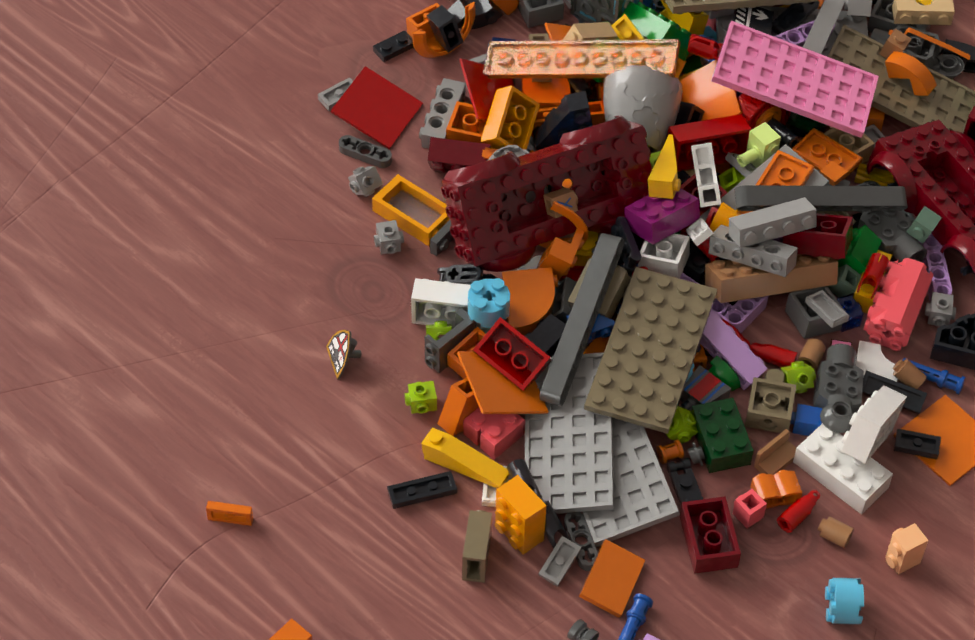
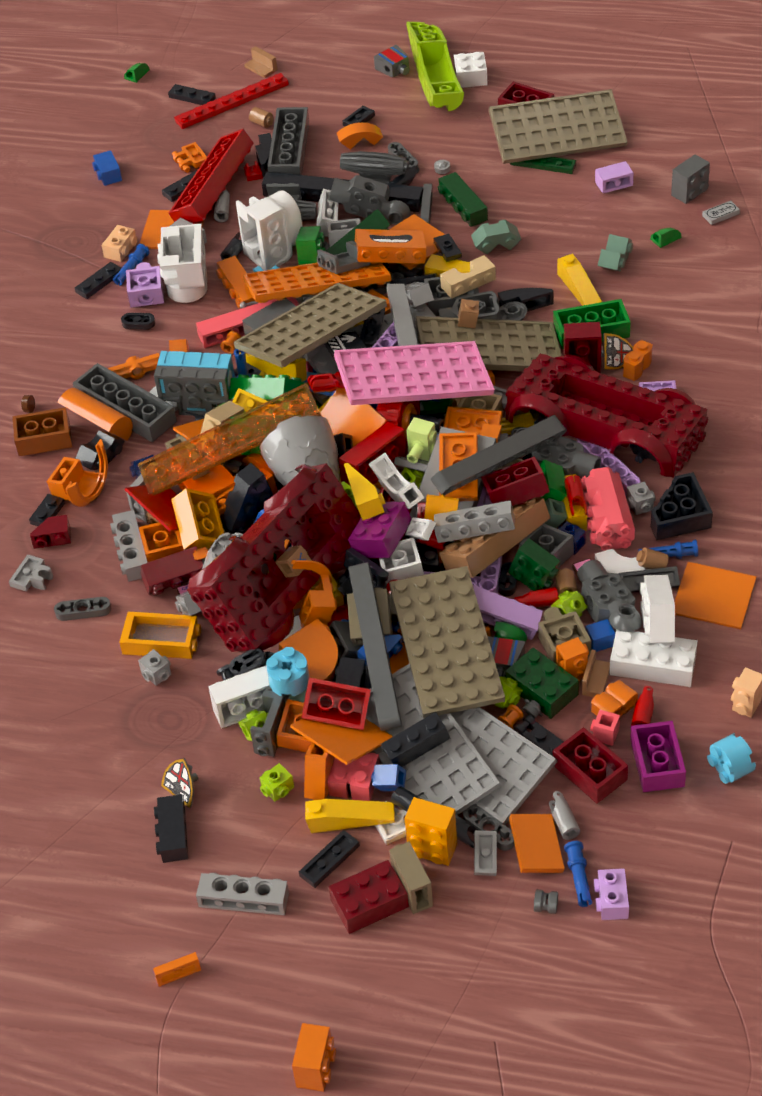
camera: 25 degrees left, 5 degrees down
red piece [330,66,423,149] -> none
light grey brick [348,166,383,197] -> none
black brick [426,5,464,53] -> none
dark grey plate [430,220,454,257] -> none
light grey brick [729,197,816,248] -> none
light grey tile [805,290,849,328] -> none
medium nougat brick [818,516,854,548] -> none
orange brick [885,51,937,96] -> none
orange piece [888,27,970,60] -> none
black plate [894,429,941,459] -> none
sand green brick [906,206,942,243] -> none
none -> dark red slope [30,515,71,549]
none -> black brick [154,794,189,863]
none -> light grey brick [196,873,289,915]
none -> dark red brick [328,860,409,934]
none -> brick [371,764,406,791]
none -> black brick [381,712,451,767]
none -> black beam [498,562,518,596]
none -> dark green brick [508,539,560,591]
none -> light grey piece [549,791,581,840]
none -> orange brick [556,637,589,681]
none -> magenta brick [630,721,686,792]

